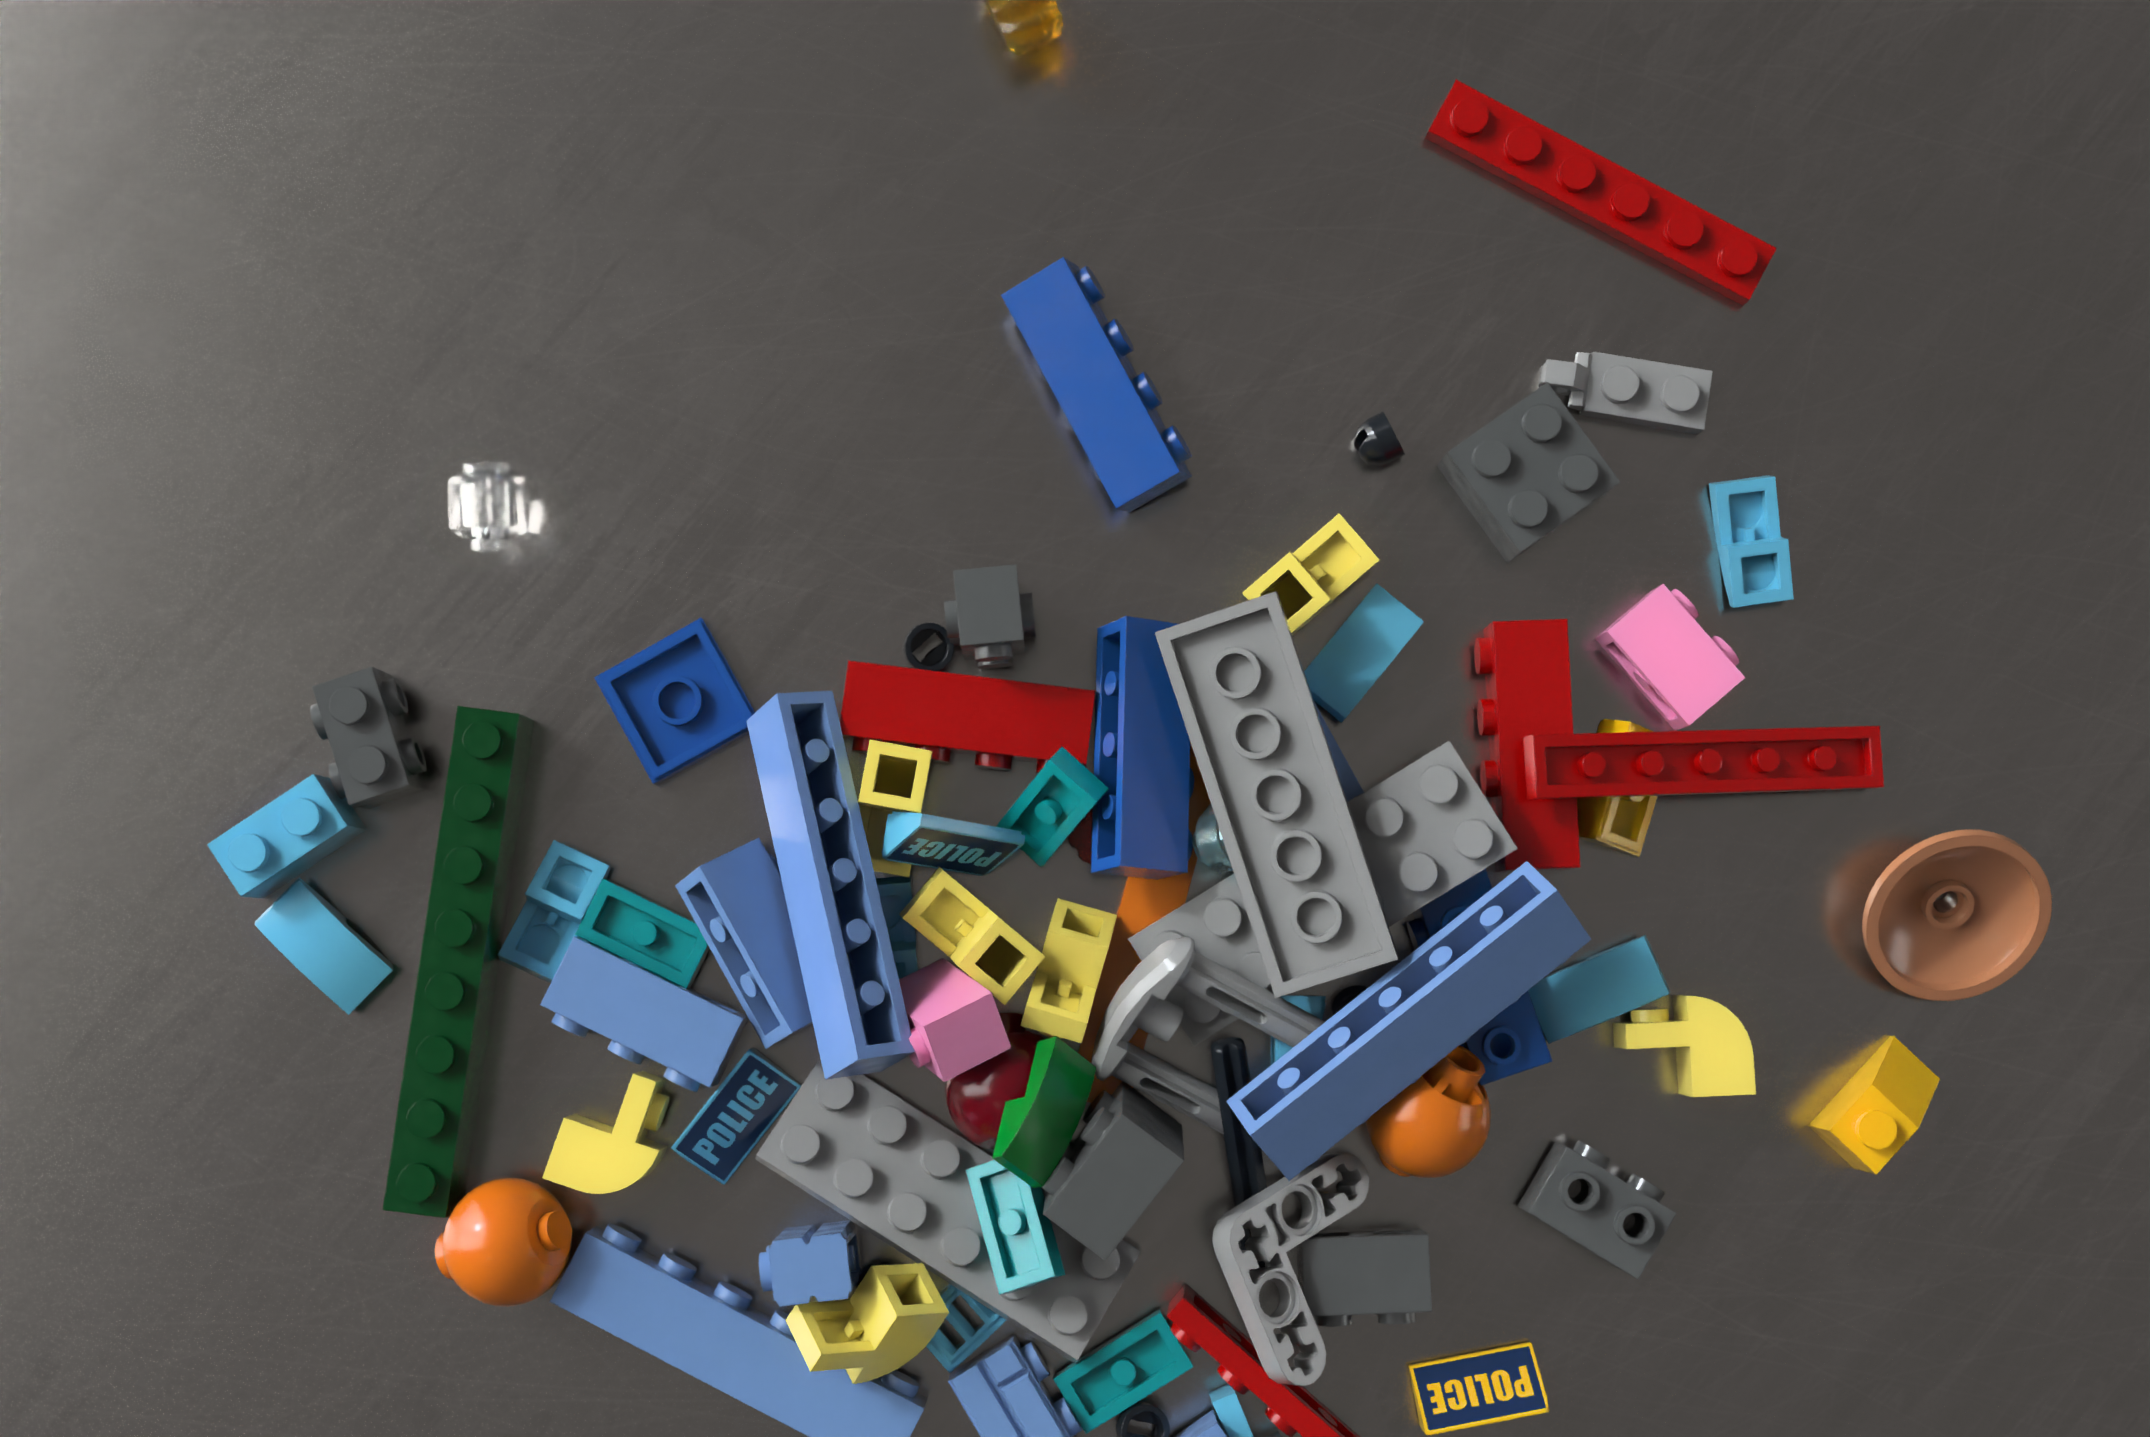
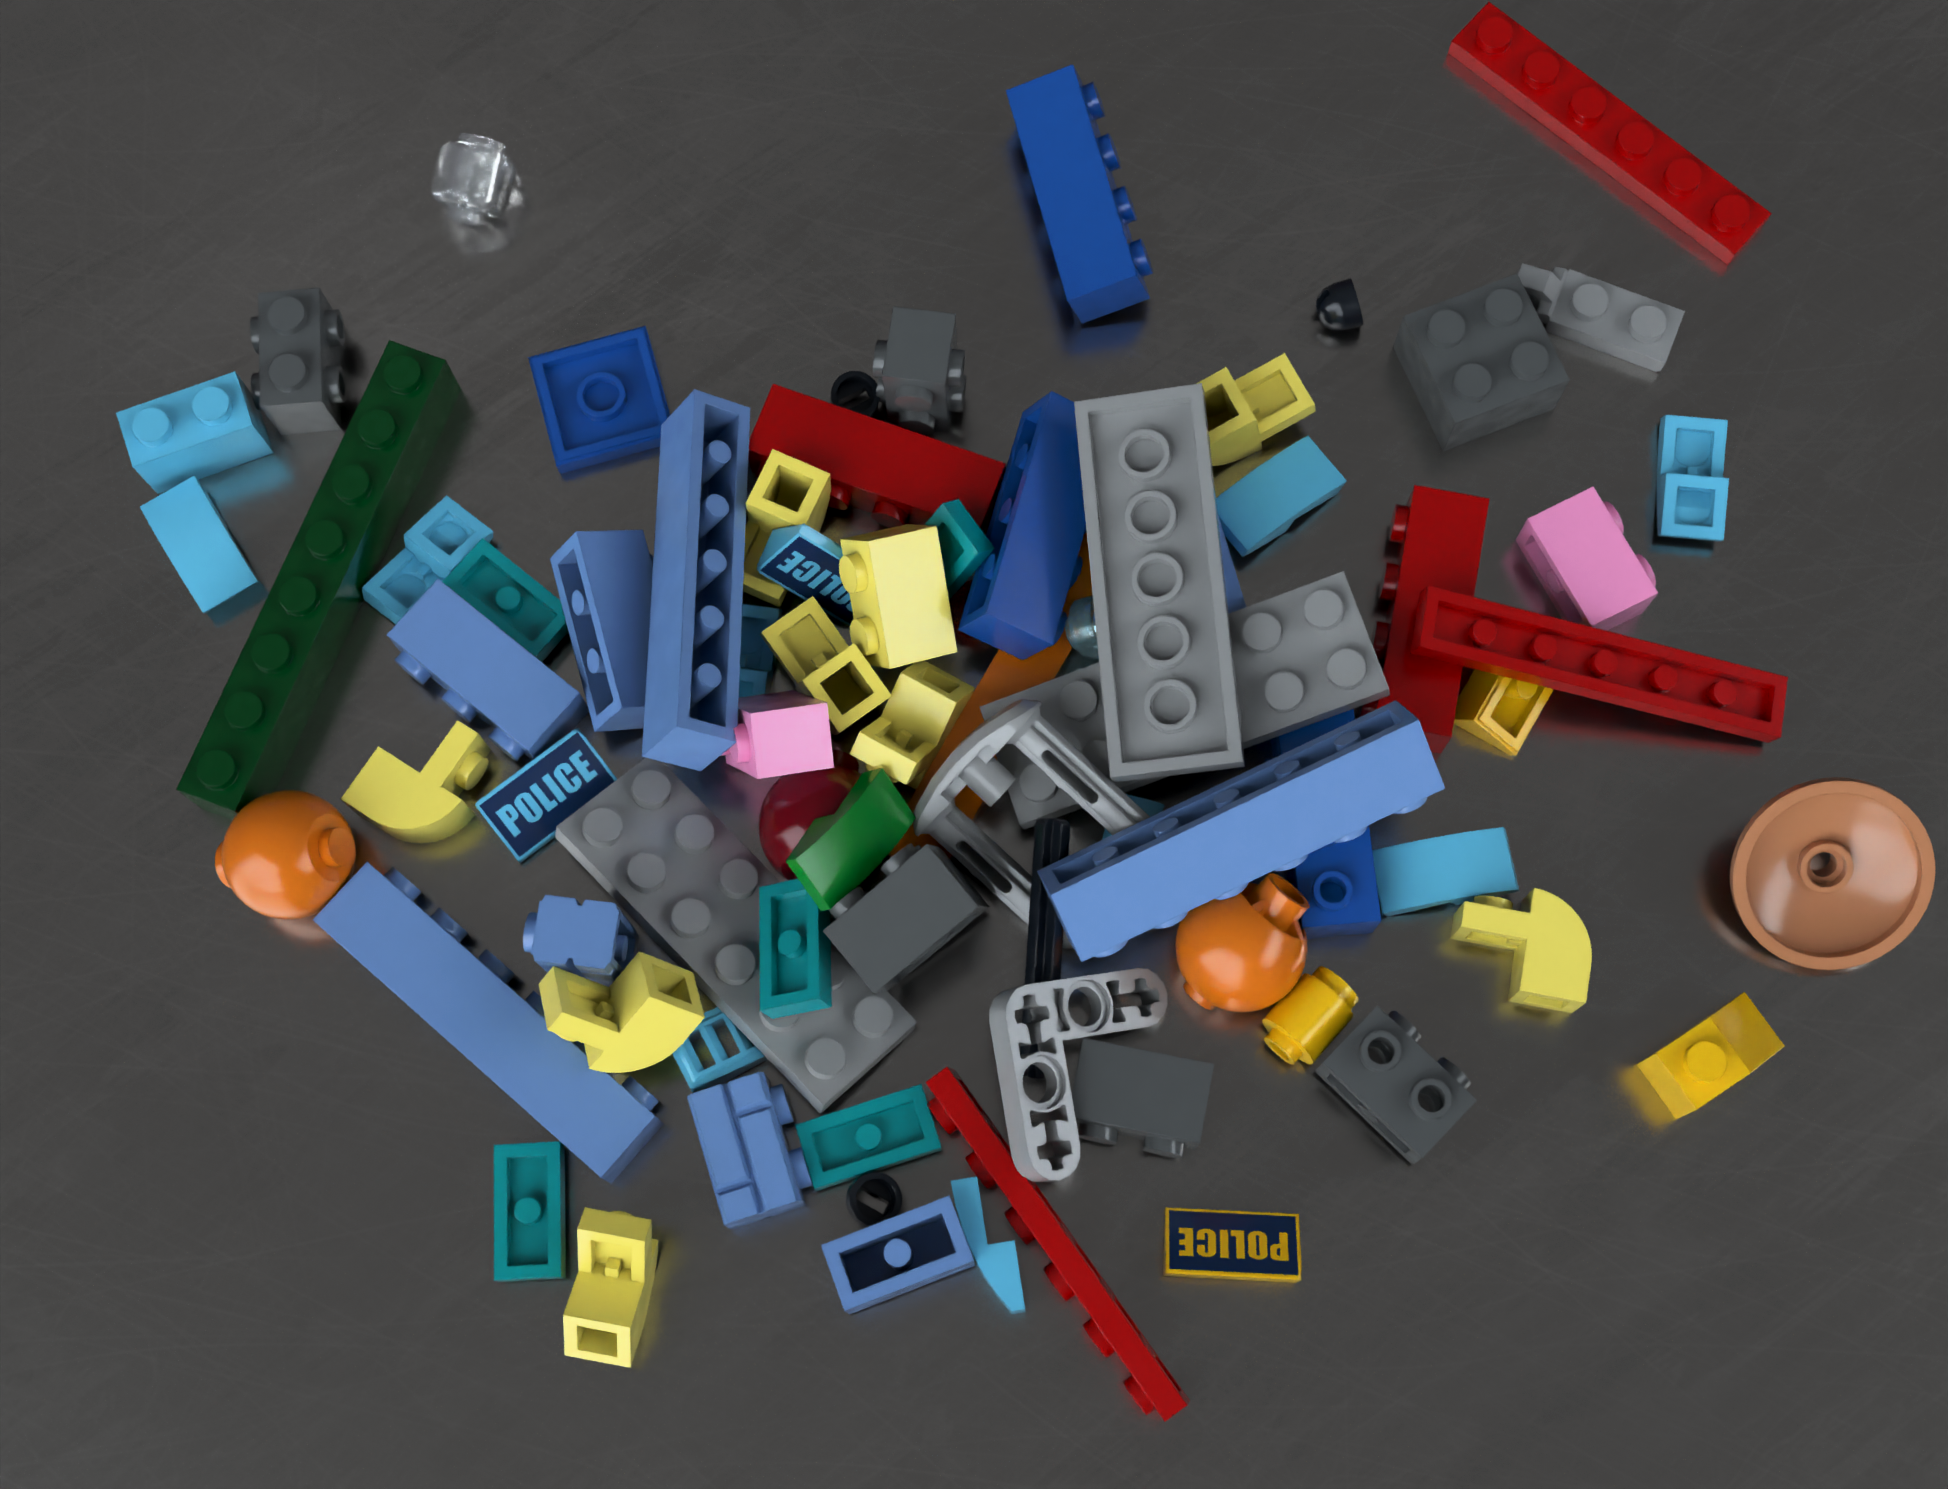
camera: 20 degrees right, 10 degrees down
none -> light yellow brick [839,524,958,669]
none -> yellow brick [1262,966,1359,1065]

